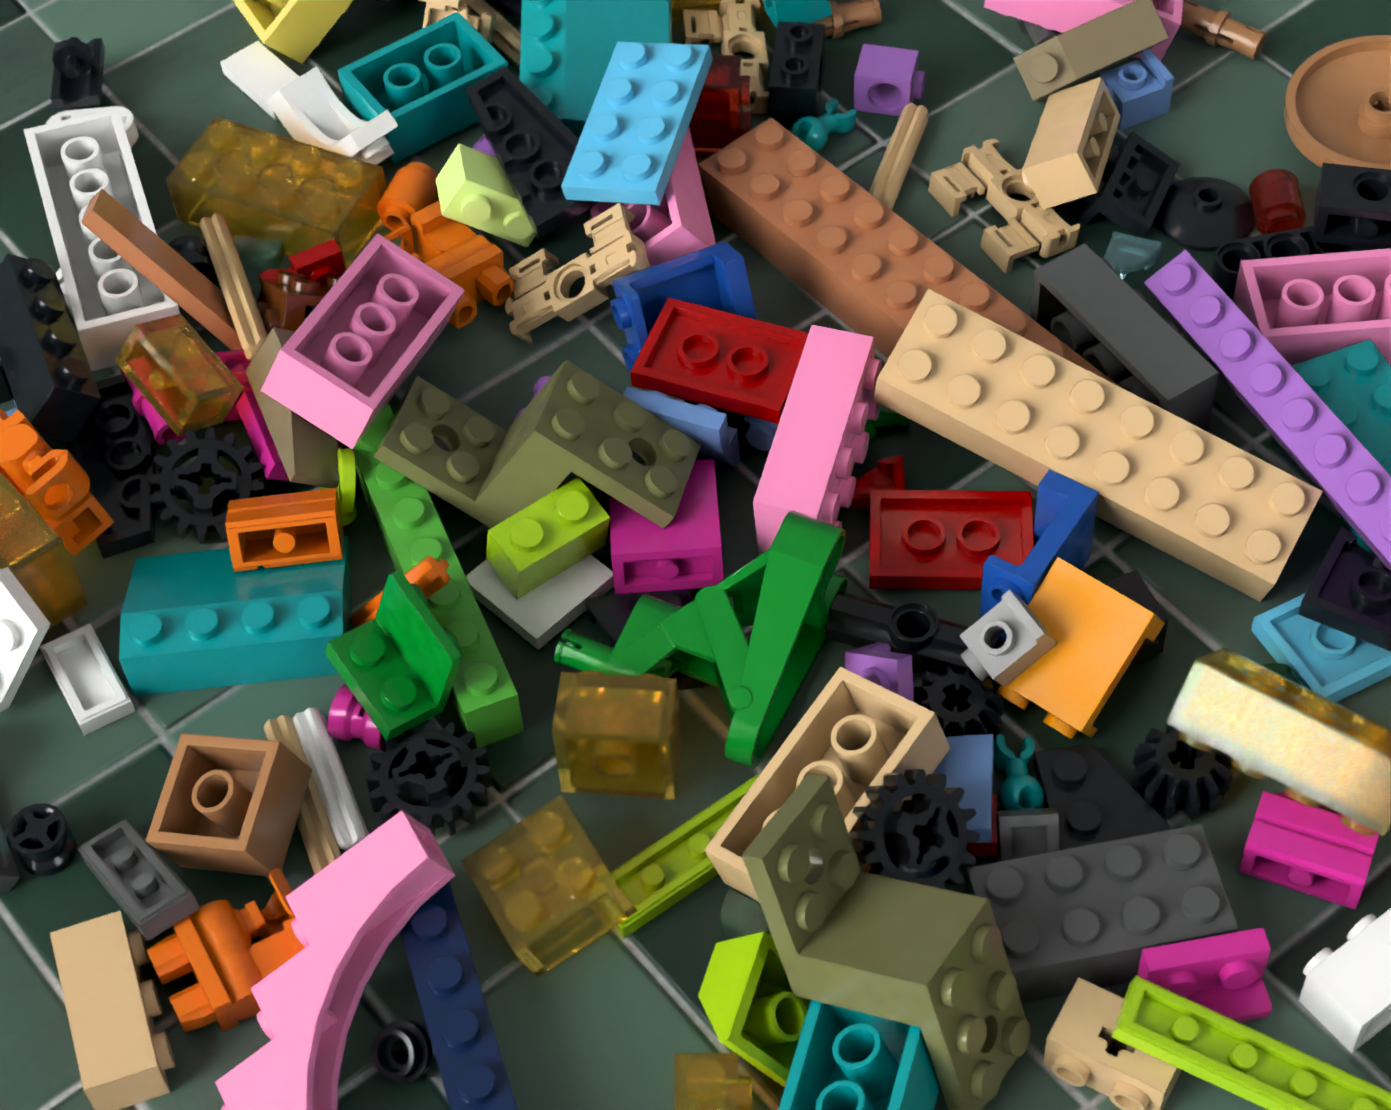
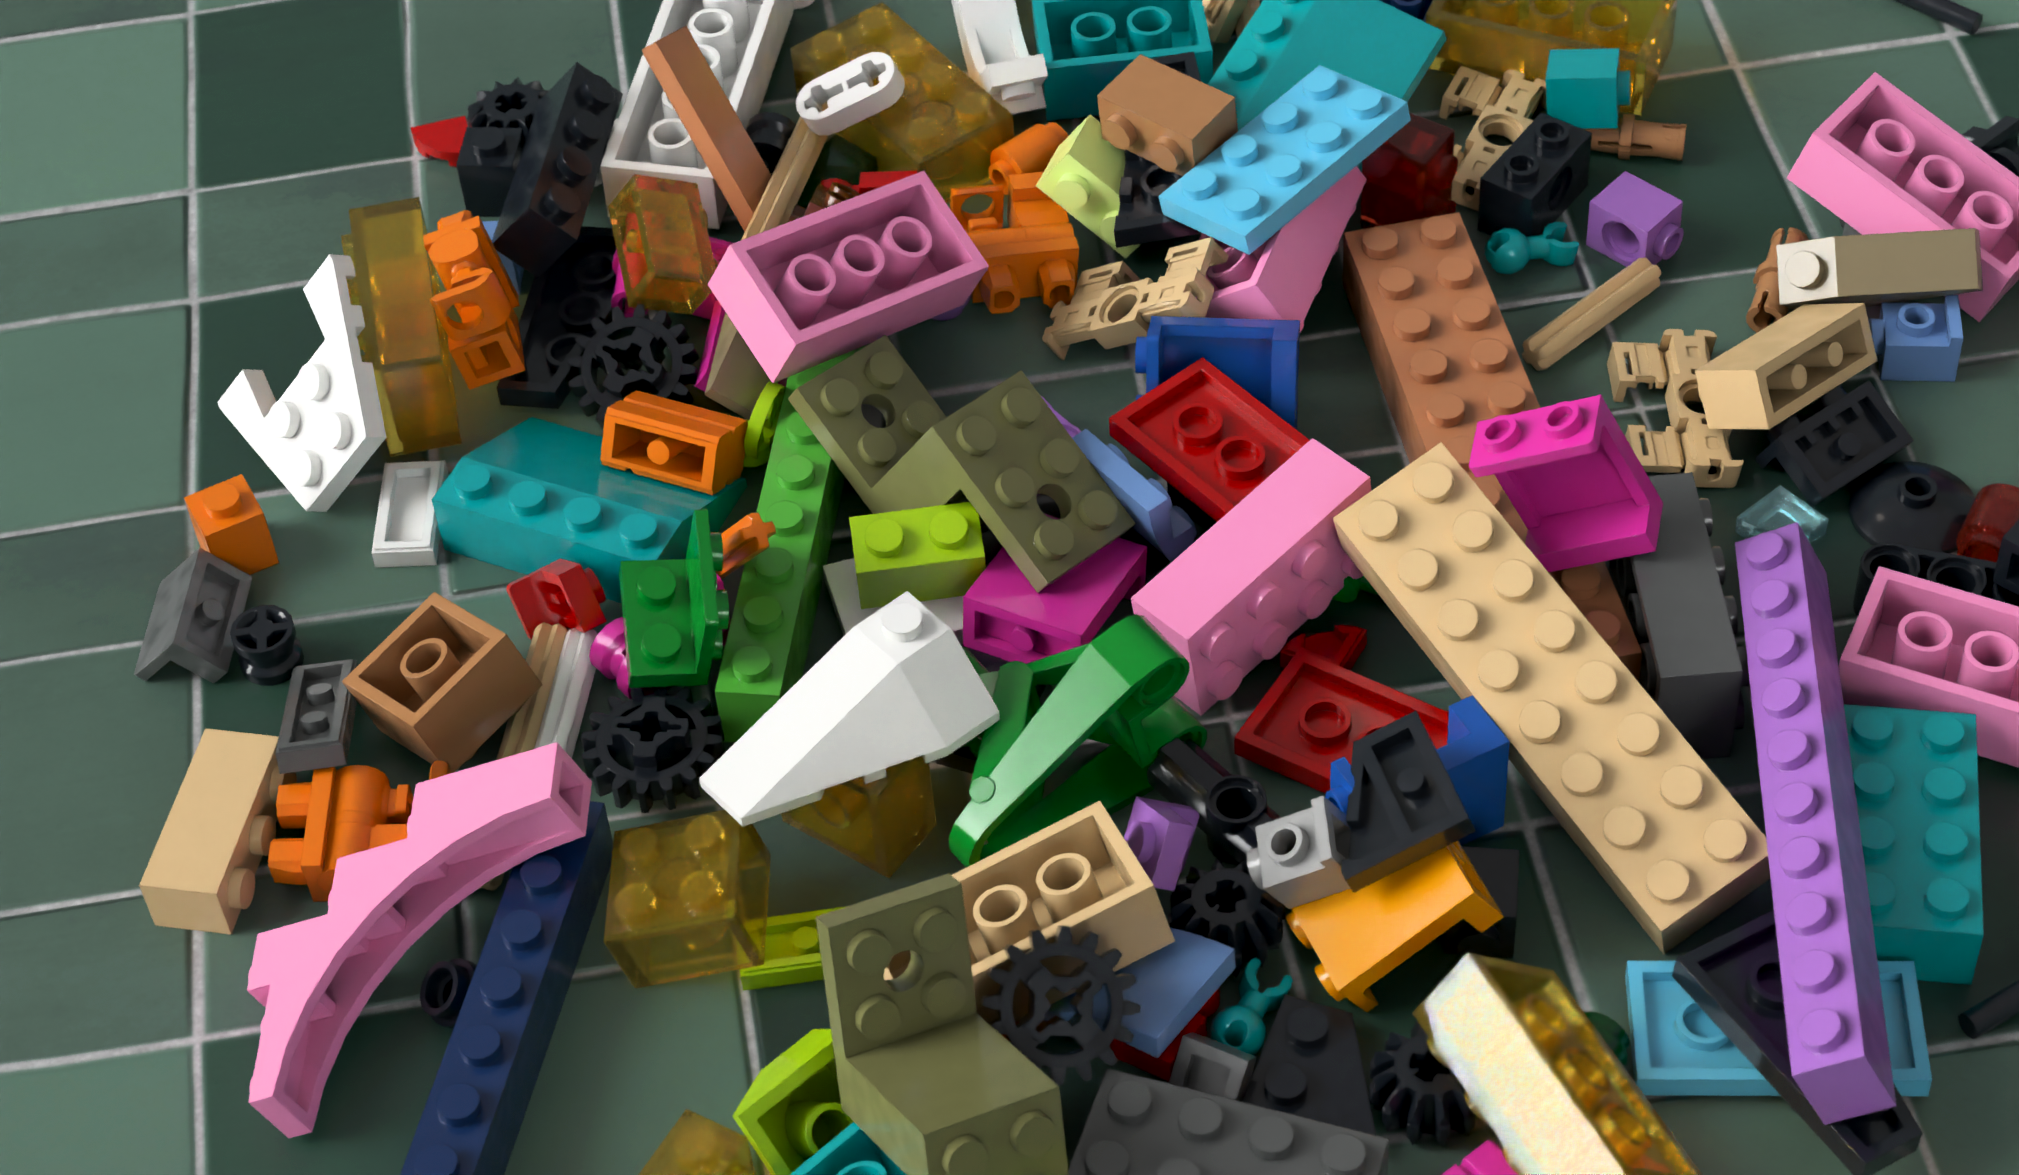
camera: 30 degrees right, 5 degrees down
none -> red bracket [506,558,607,640]
none -> white wedge [699,591,1000,827]
none -> white beam [796,52,905,136]
none -> medium nougat brick [1097,54,1238,176]
none -> black wing [1341,711,1476,893]
none -> dark pink panel [1469,394,1663,572]
none -> medium nougat pin [1746,227,1809,332]

